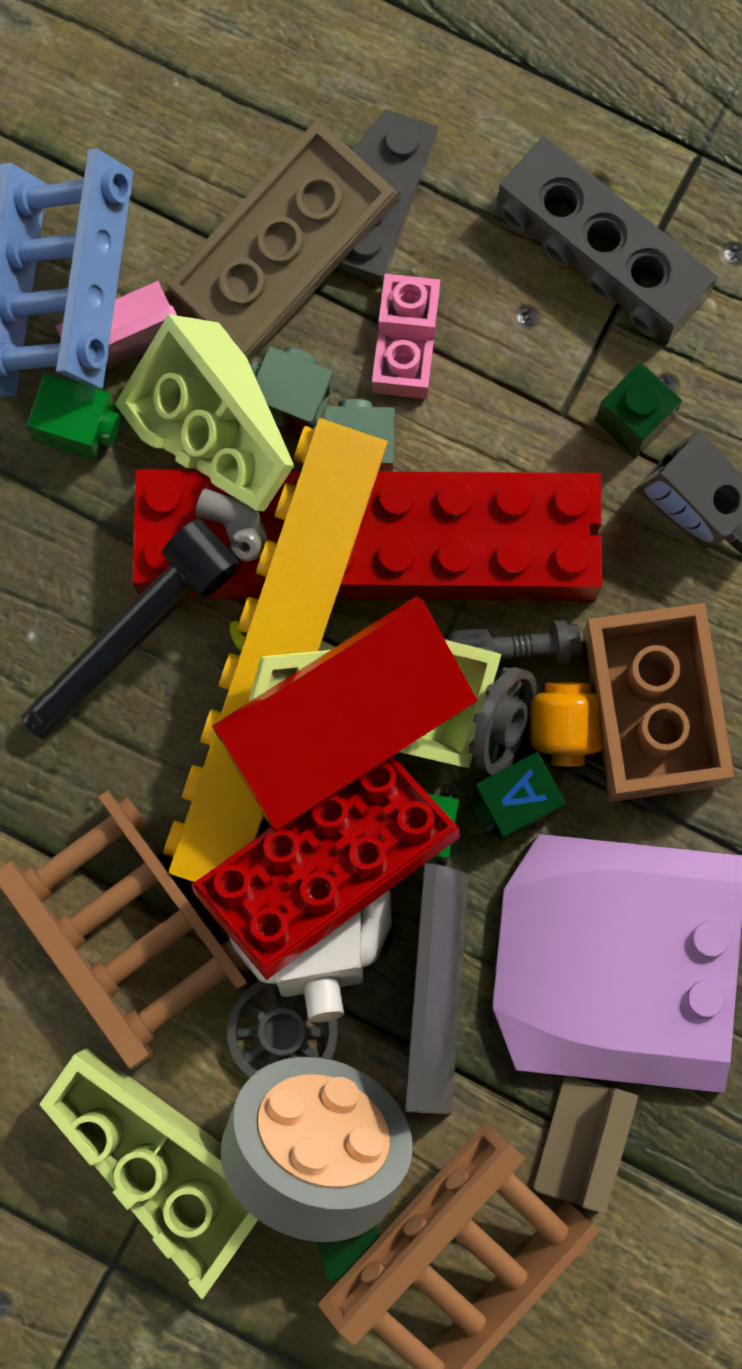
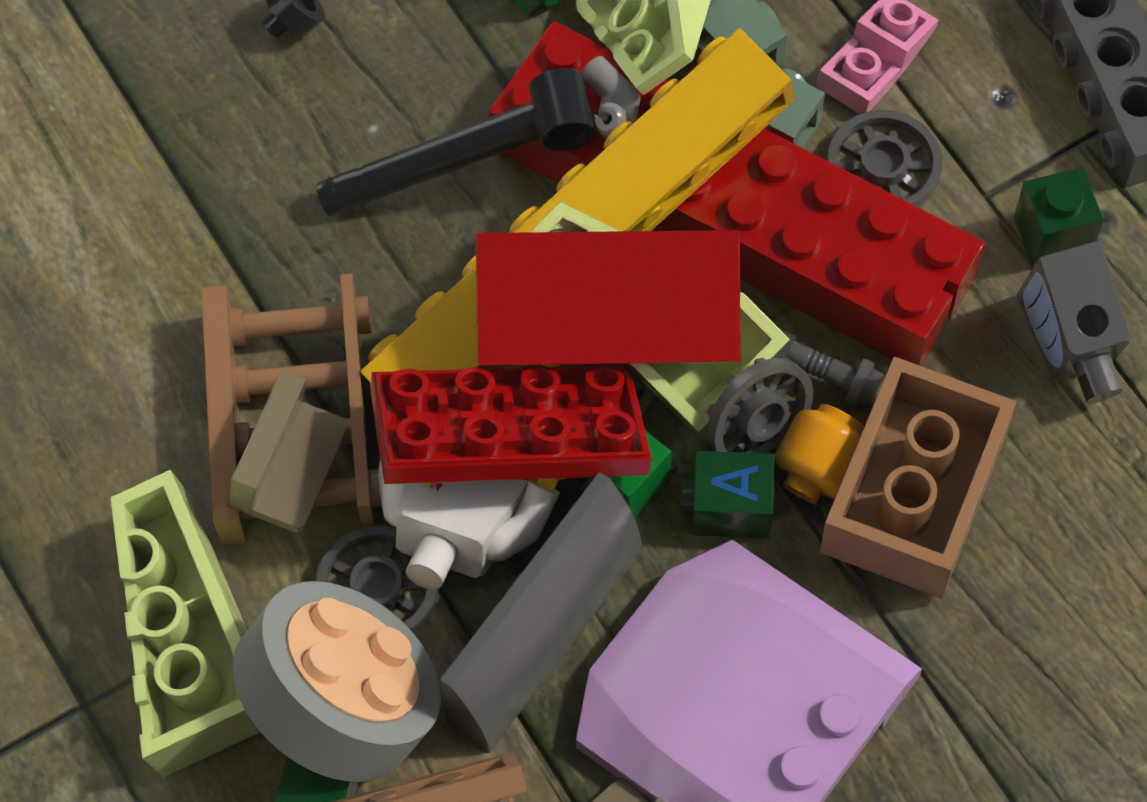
camera: 30 degrees right, 15 degrees down
none -> dark tan panel [228,370,348,533]
none -> dark grey wheel [827,110,942,207]

